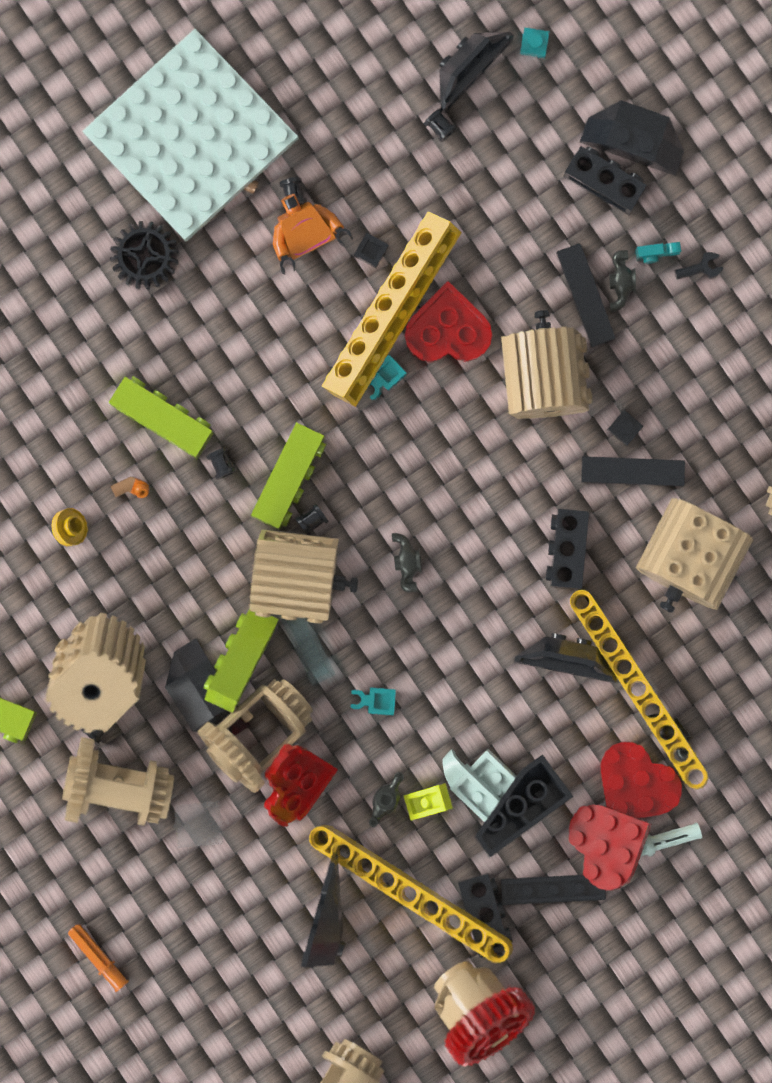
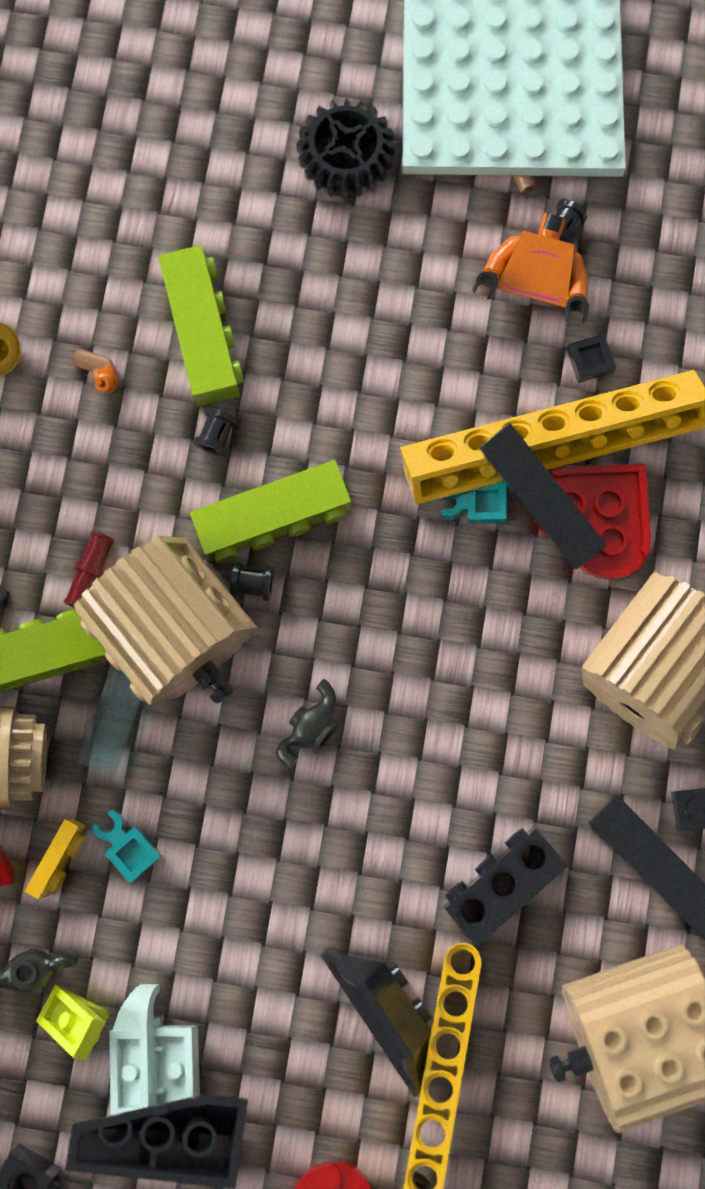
camera: 45 degrees right, 5 degrees down
none -> yellow plate [24,819,87,899]
none -> dark red pin [63,531,115,608]
none -> black tile [478,423,607,570]

